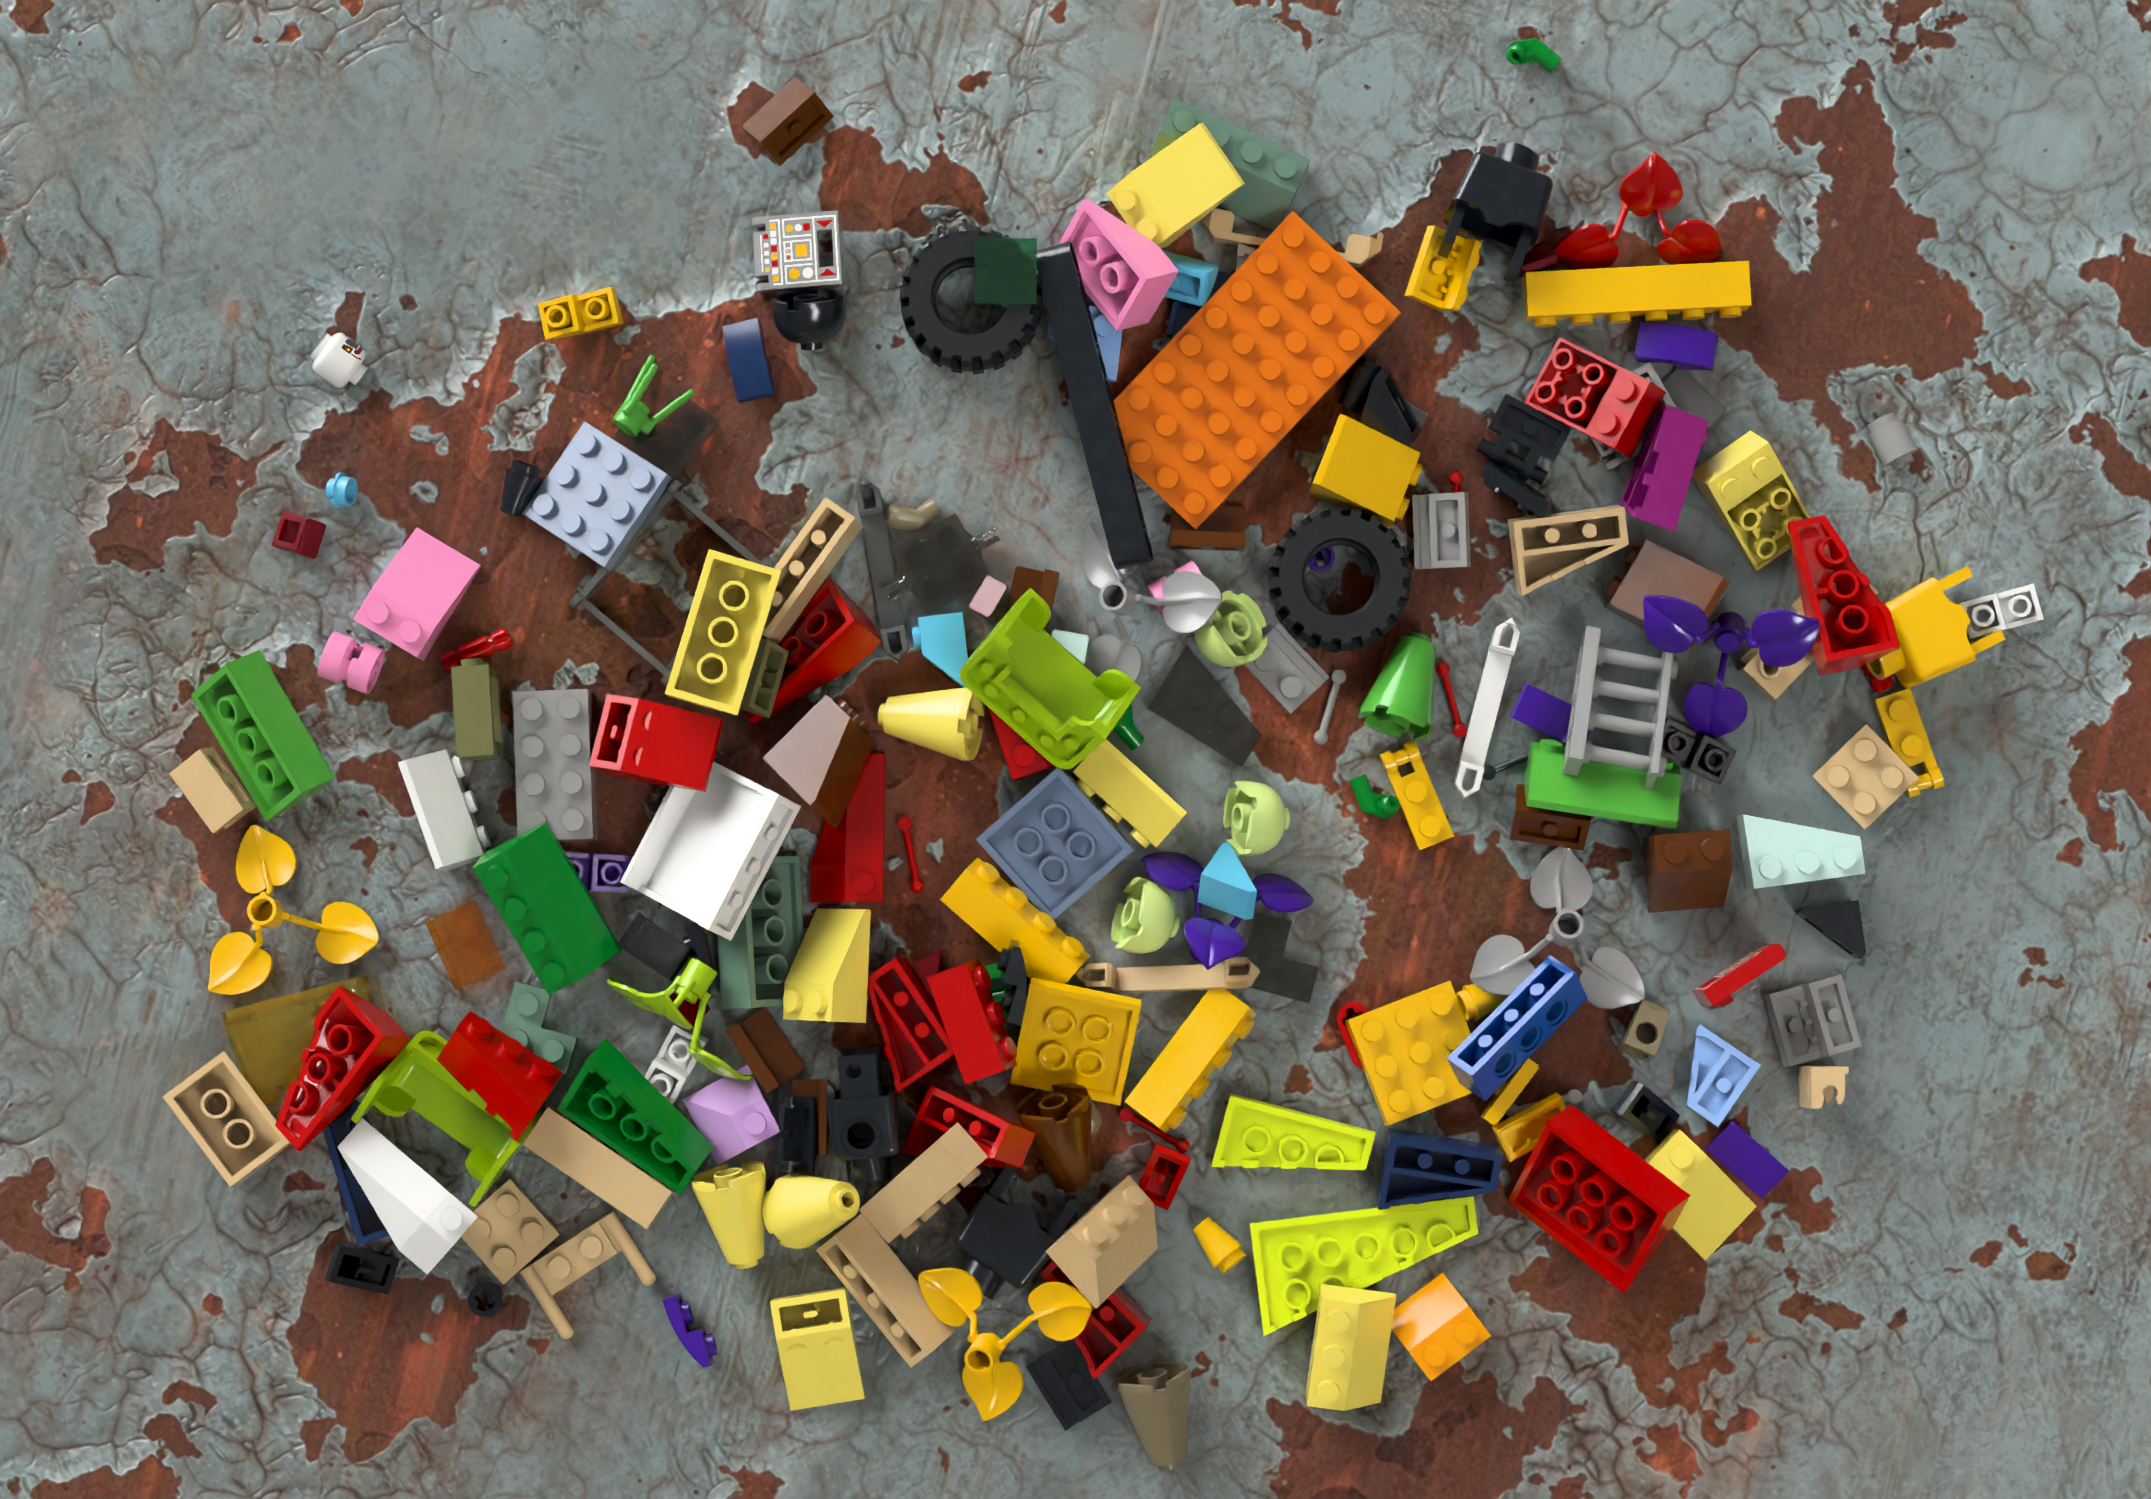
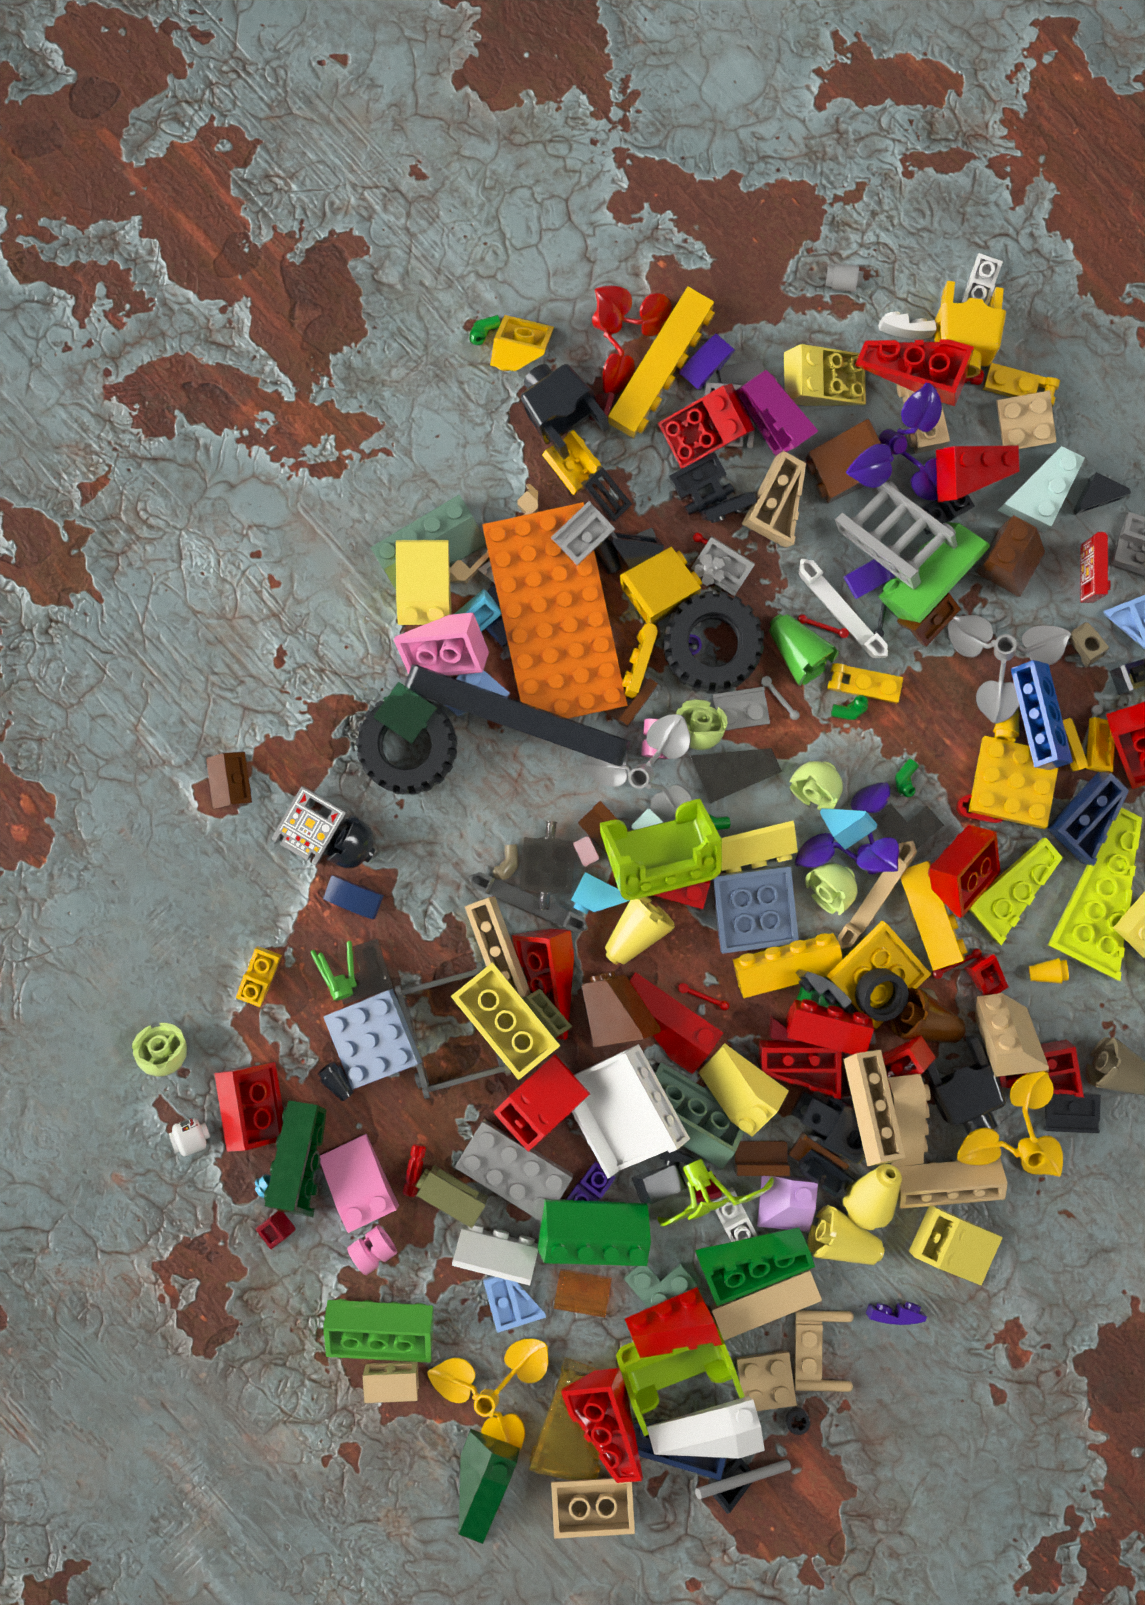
camera: 55 degrees left, 0 degrees up
none -> yellowish green cylinder [132,1023,187,1077]
none -> red slope [214,1062,283,1152]
none -> dark green wedge [264,1100,327,1218]
none -> dark green wedge [458,1429,520,1544]
none -> light blue wing [483,1276,546,1333]
none -> yellow slope [490,315,554,371]
none -> light grey plate [551,501,615,566]
none -> black tile [581,466,632,522]
none -> yellow plate [622,623,658,699]
none -> light grey plant [694,554,725,586]
none -> light grey bar [695,1459,791,1499]
none -> tan brick [844,1050,905,1166]
none -> black tyre [855,968,909,1021]
none -> white slope [878,312,936,339]
none -> green arm [895,758,919,798]
none -> red slope [928,824,1001,918]
none -> red wedge [936,445,1020,502]

